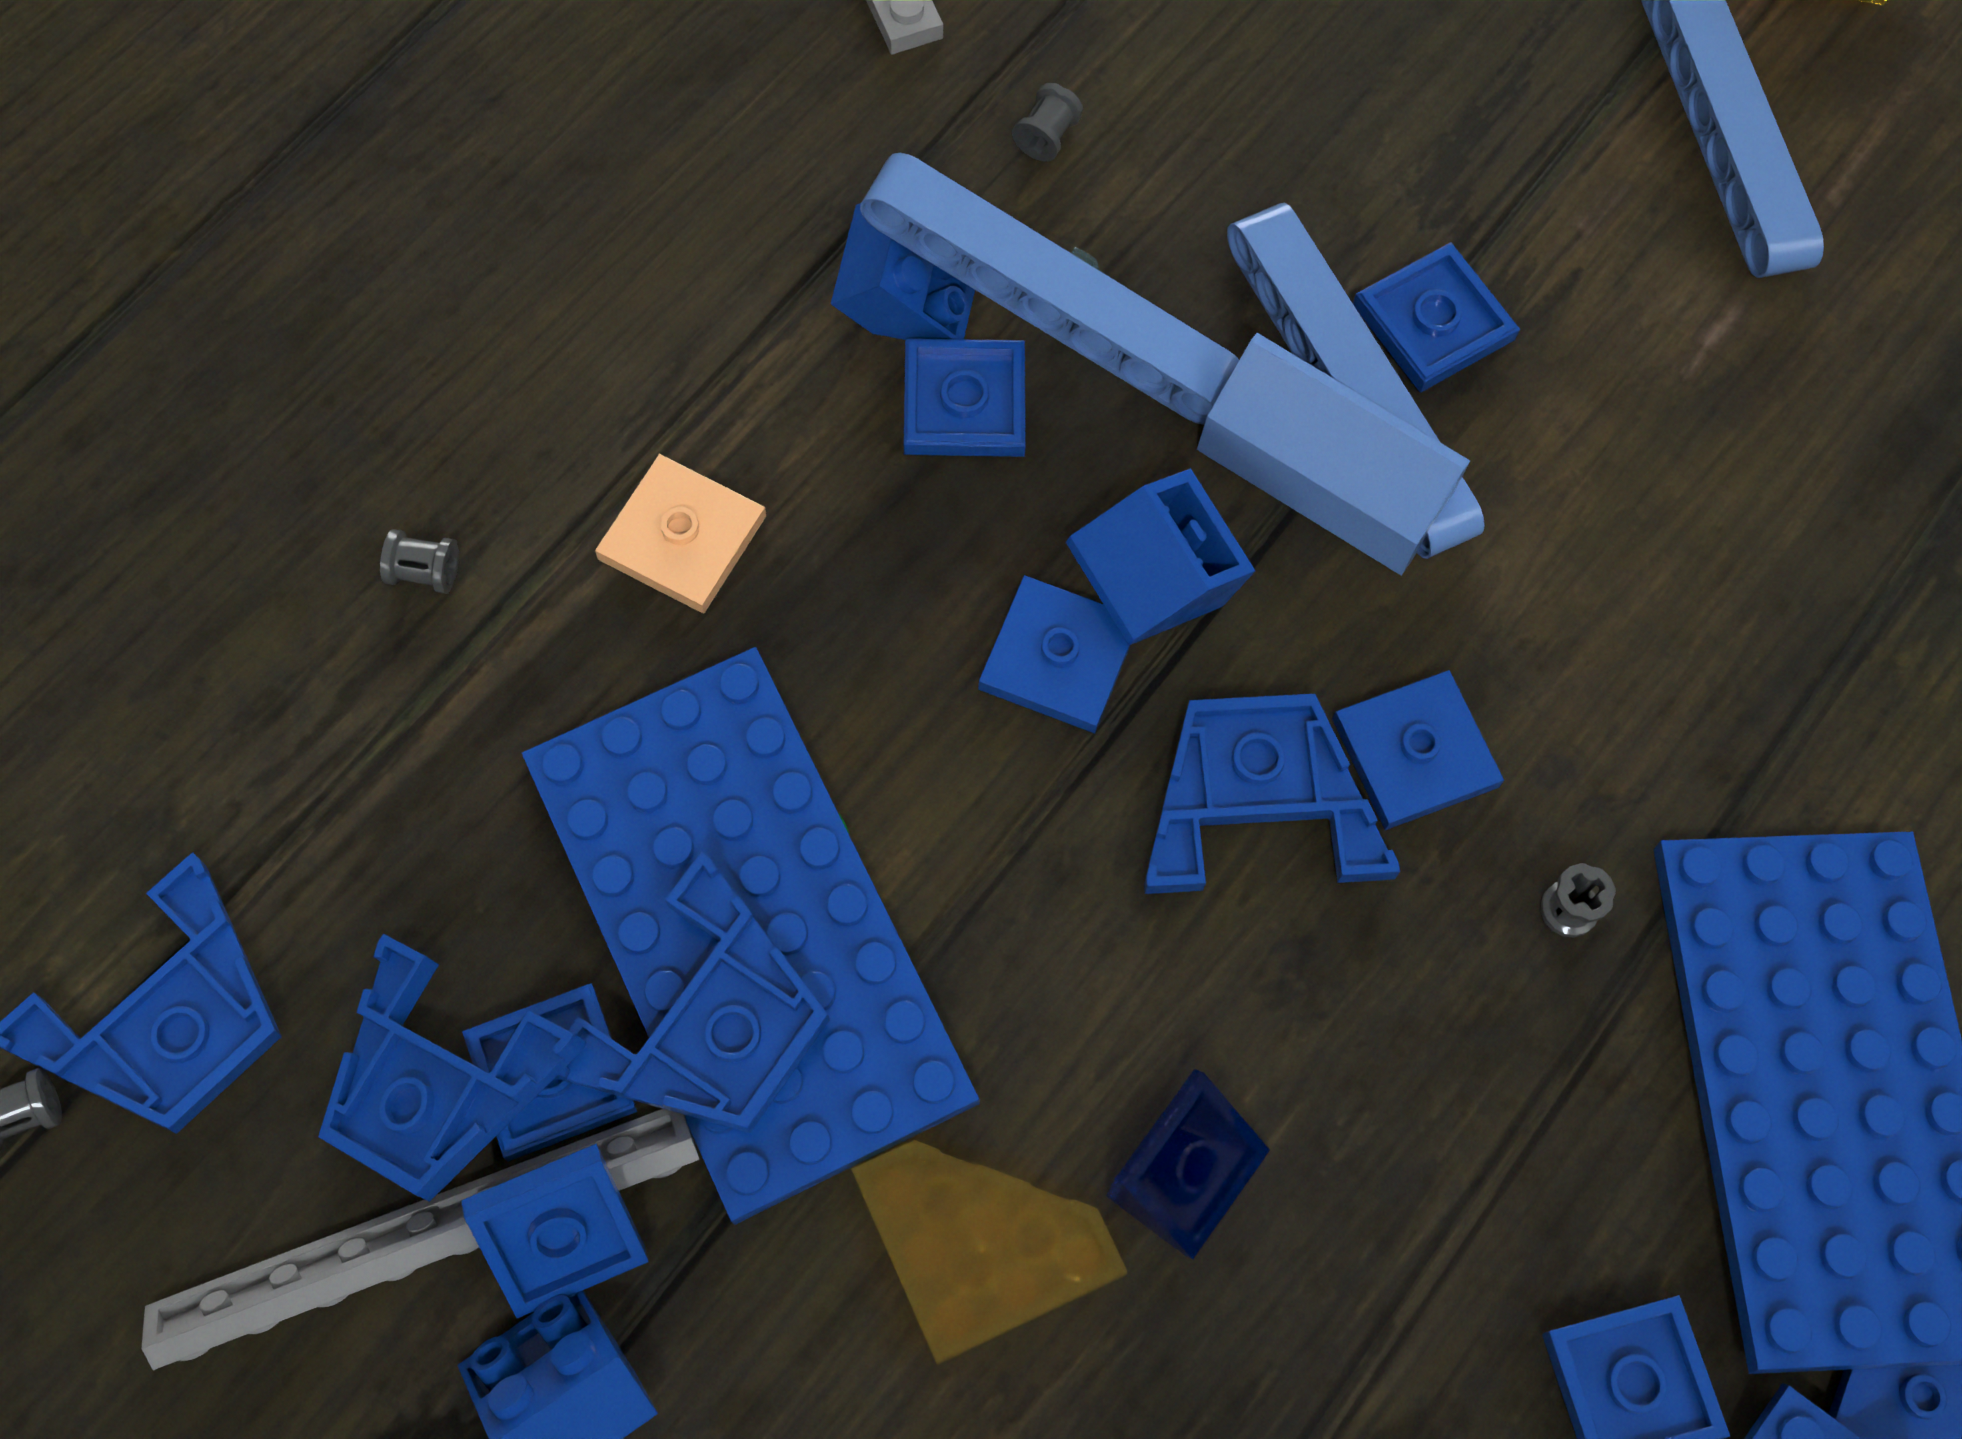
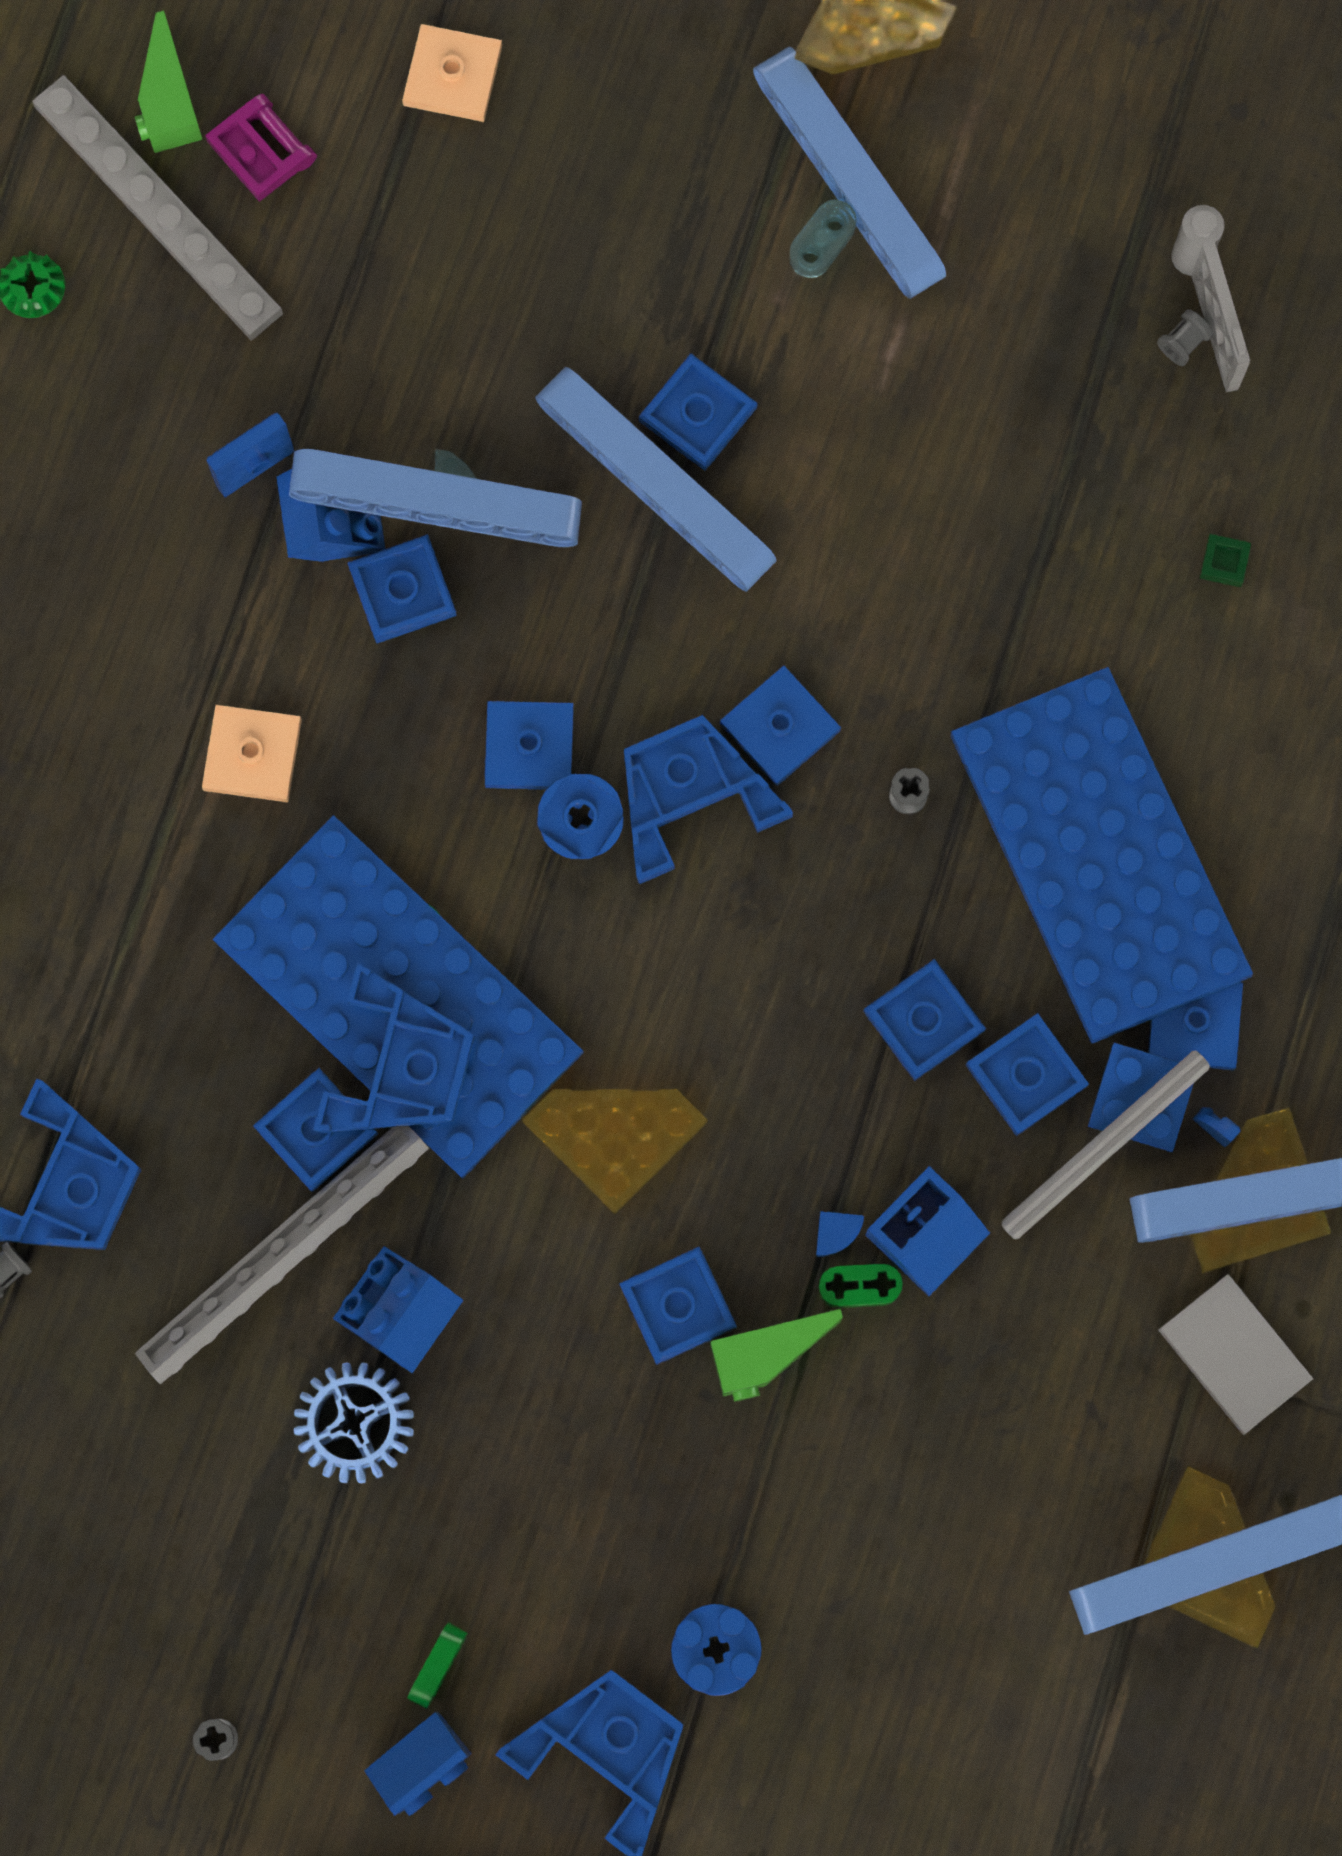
camera: 15 degrees left, 10 degrees up
blue wing [318,934,587,1202] -> none
dark grey bush [380,529,459,594] -> none
blue plate [461,1143,649,1318] -> none
dark grey bush [1012,83,1083,162] -> none
blue slope [1066,468,1255,646] -> none
clear blue slope [1106,1069,1270,1259] -> none
medium blue slope [1197,333,1470,576] -> none
none -> blue plate [206,413,295,498]
none -> blue plate [537,774,623,859]
none -> clear light blue plate [789,200,856,278]
none -> blue plate [863,959,986,1081]

